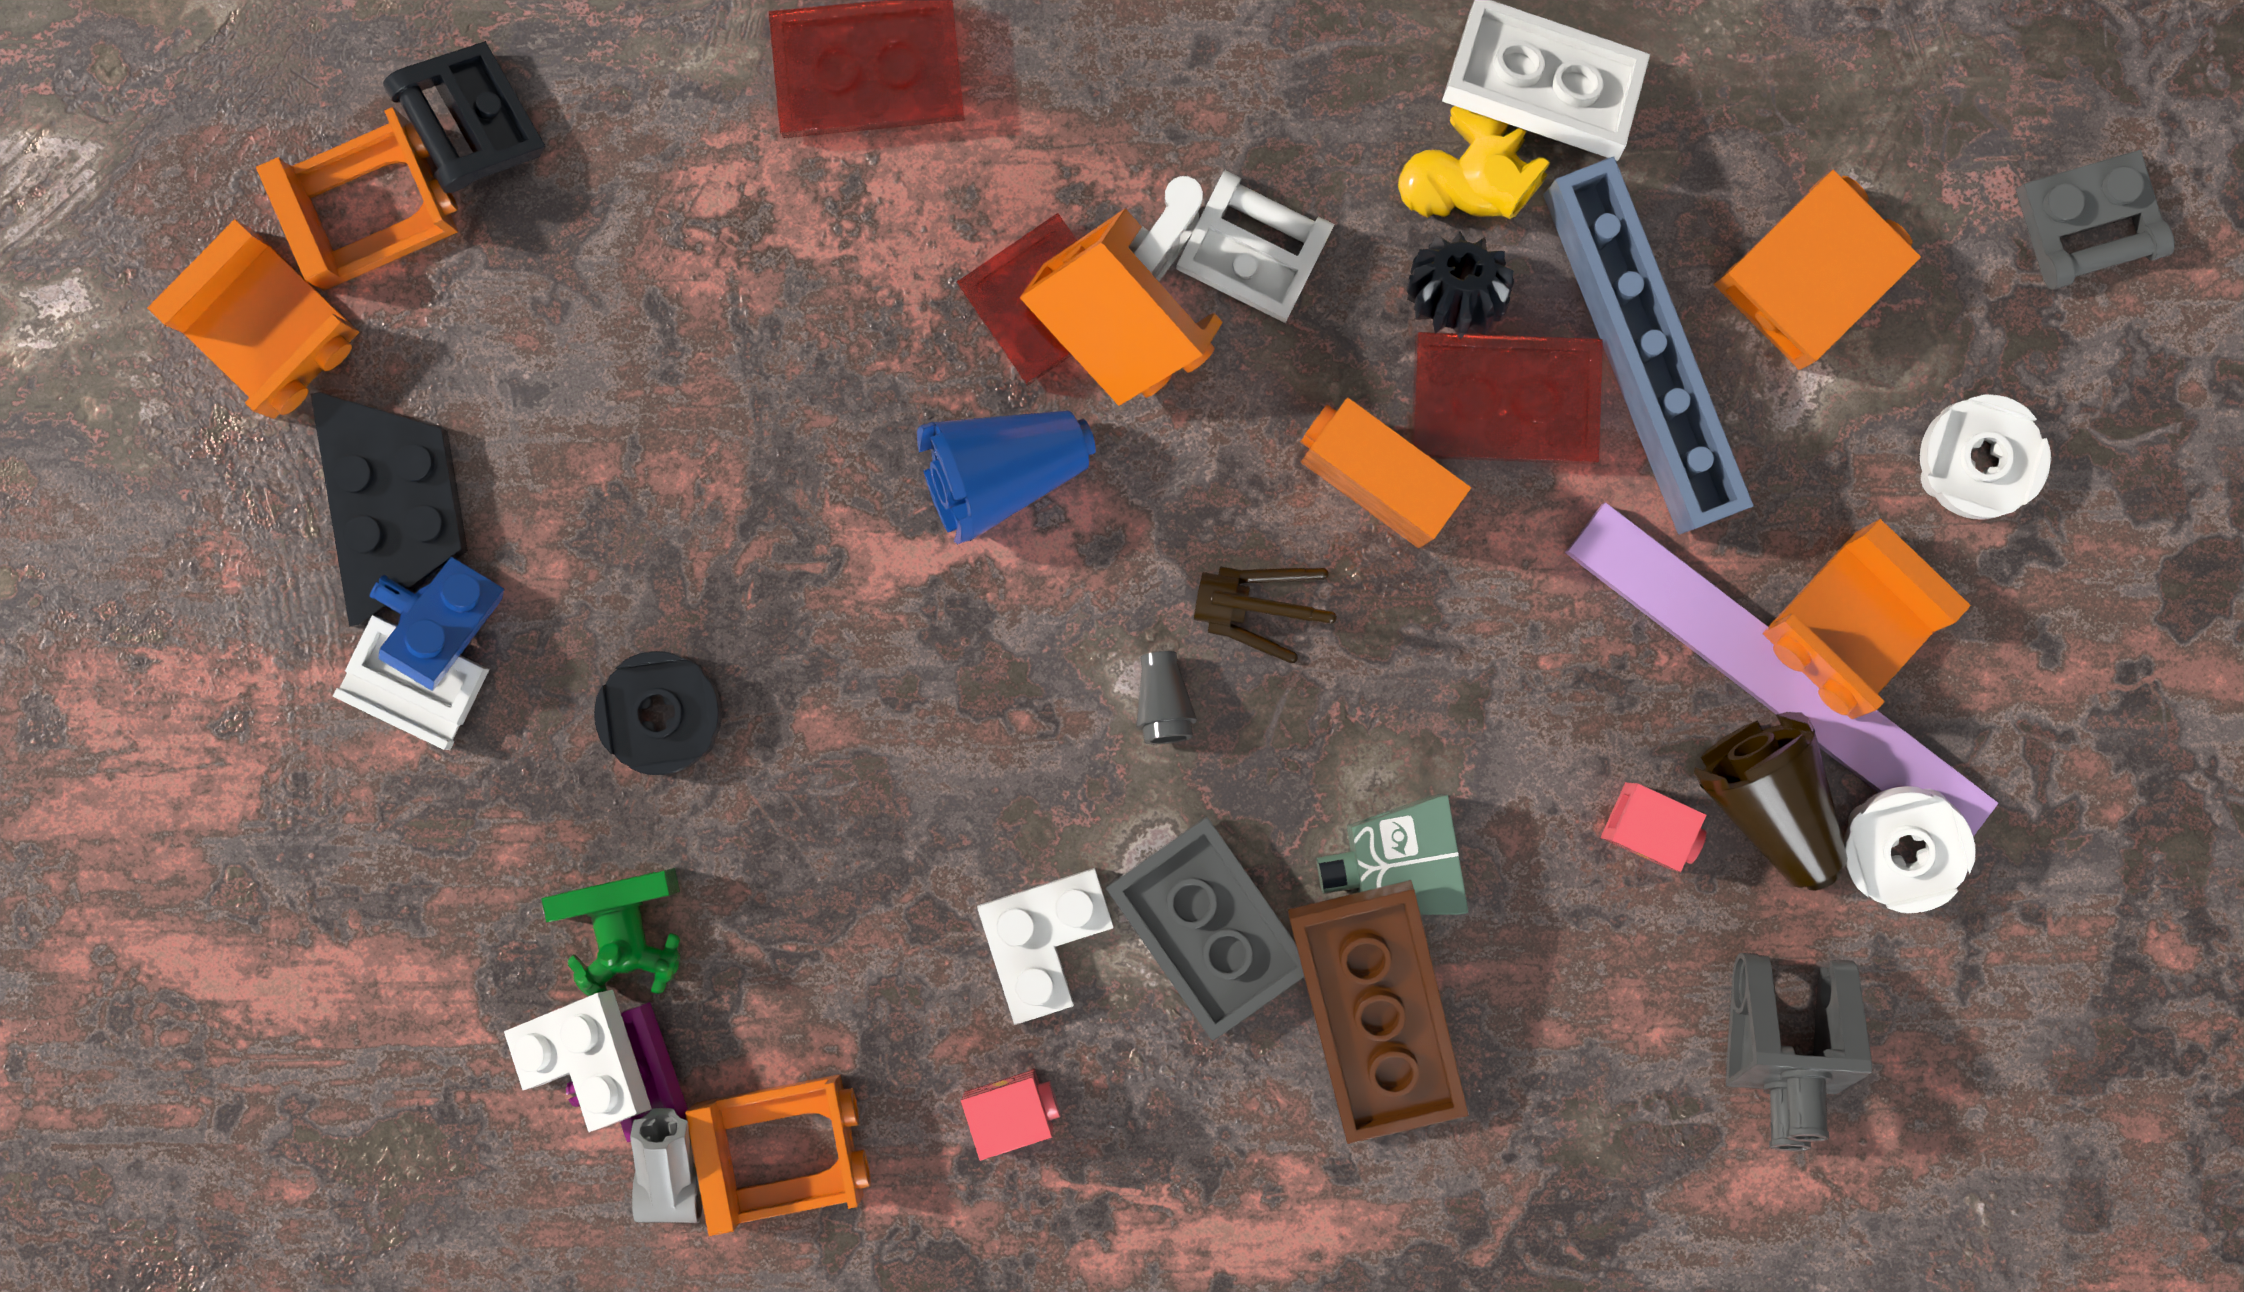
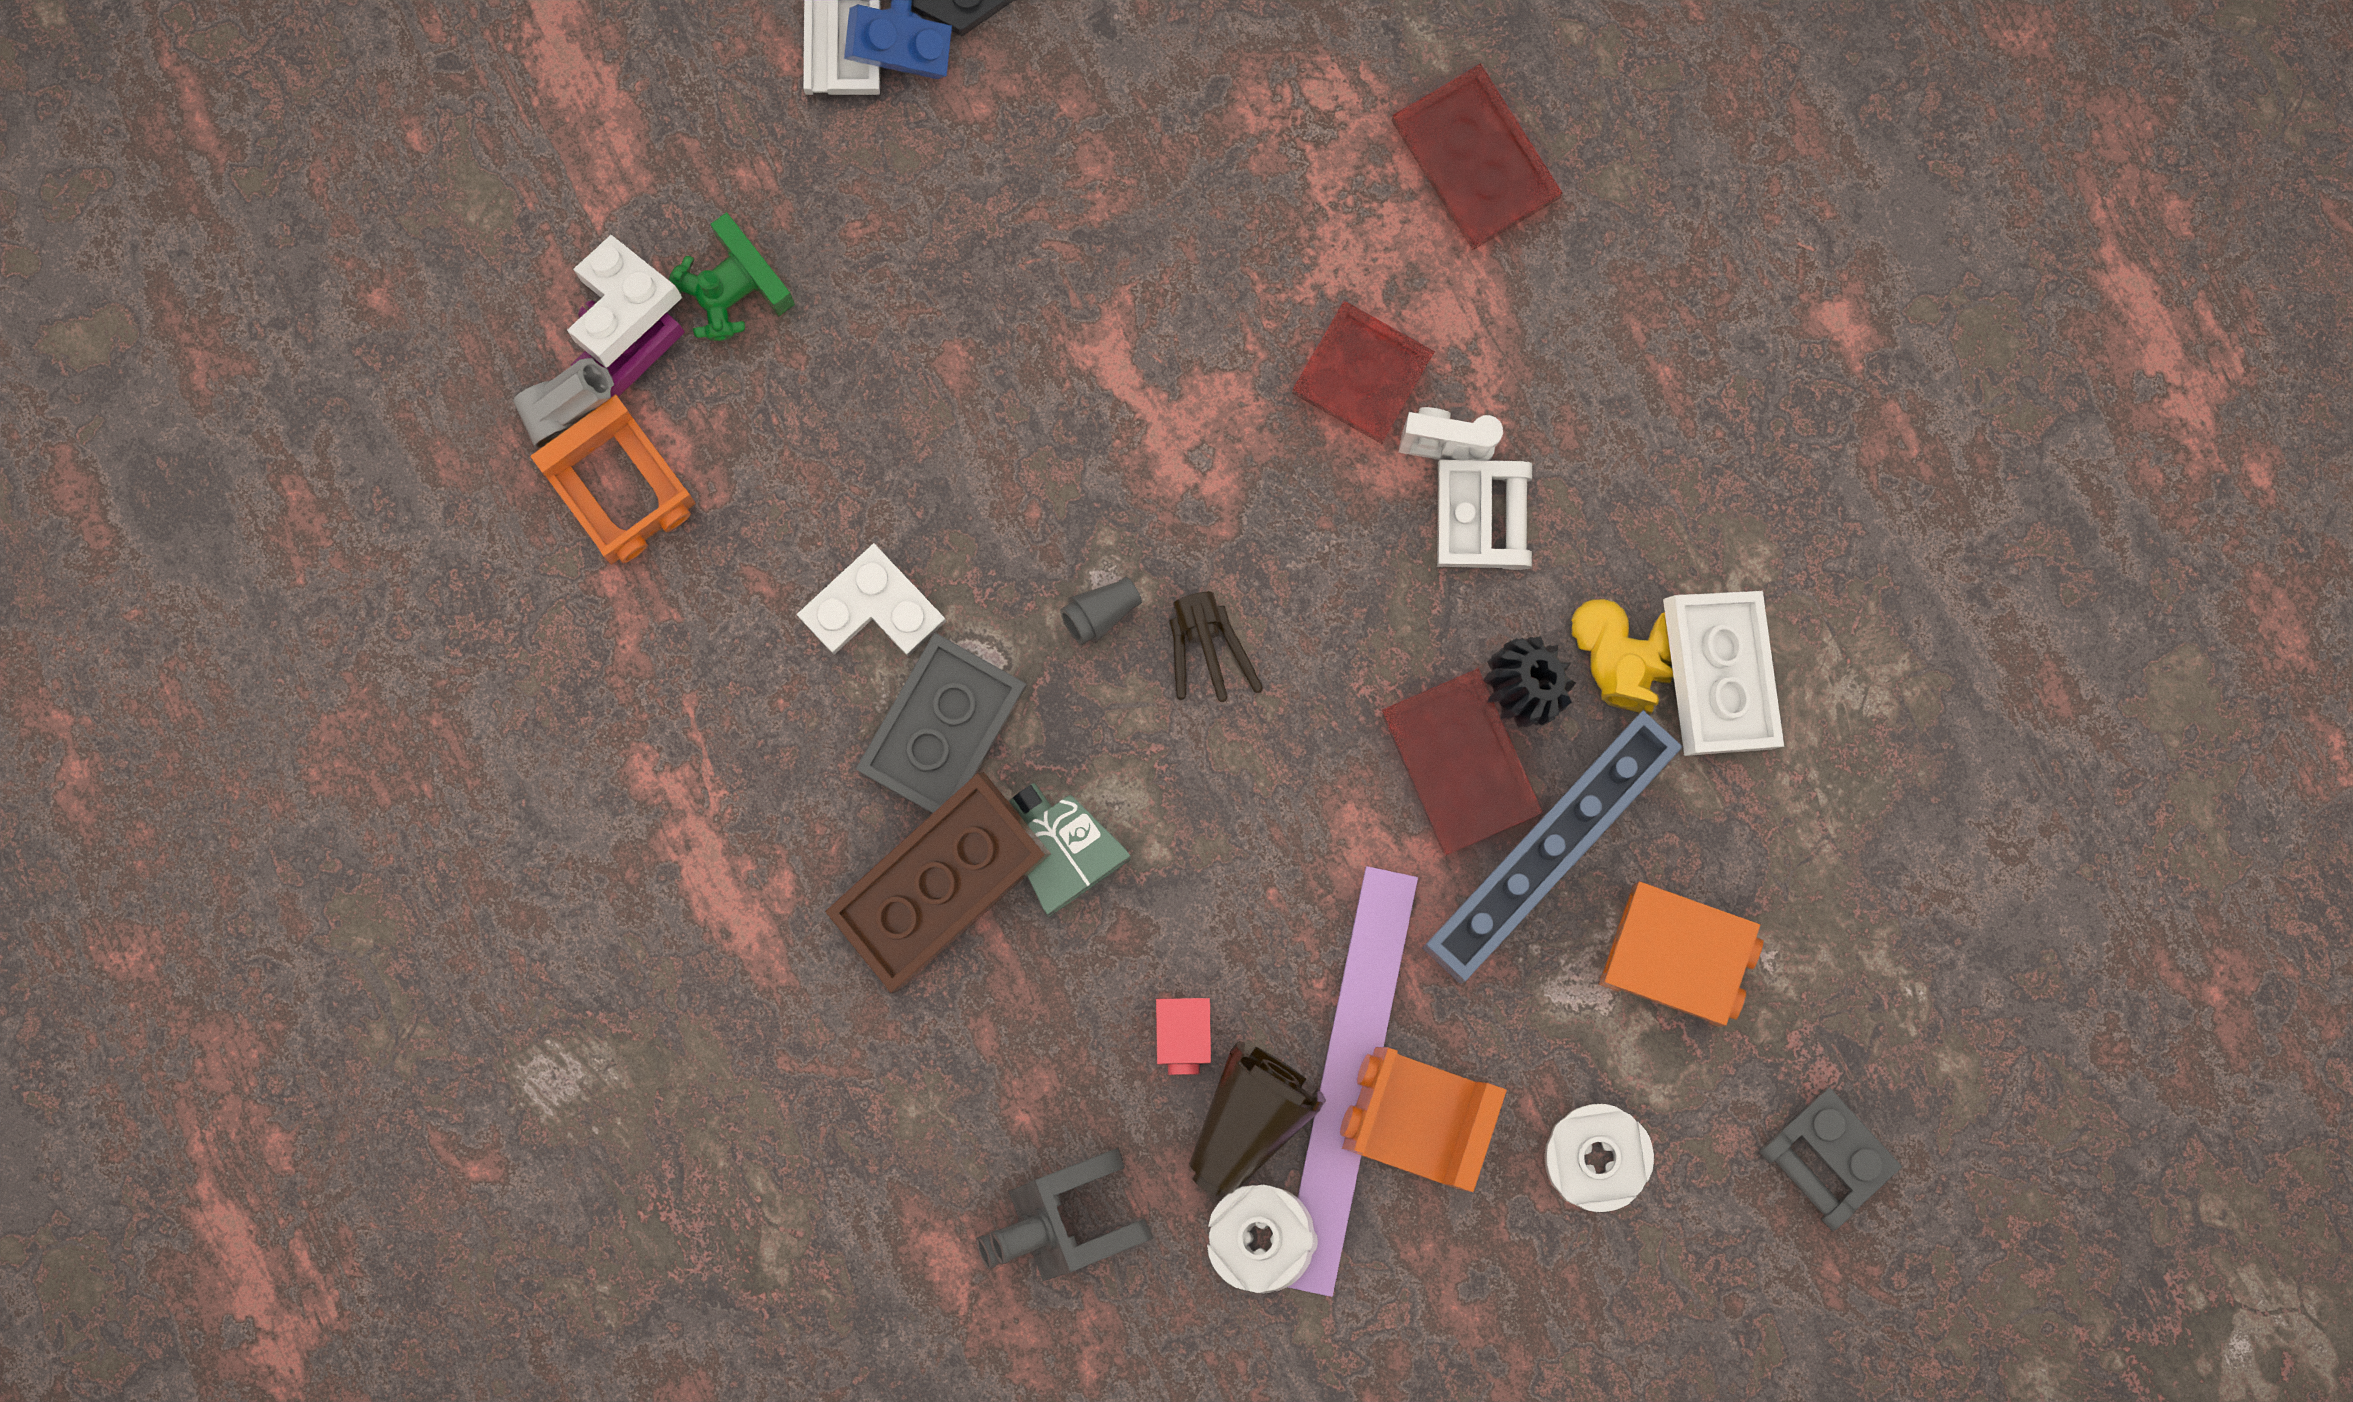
camera: 65 degrees right, 5 degrees down
black plate [594,651,722,775] -> none
blue cone [917,410,1096,545] -> none
coral brick [961,1069,1061,1161] -> none
orange panel [1020,208,1223,406] -> none
orange brick [1300,397,1471,549] -> none

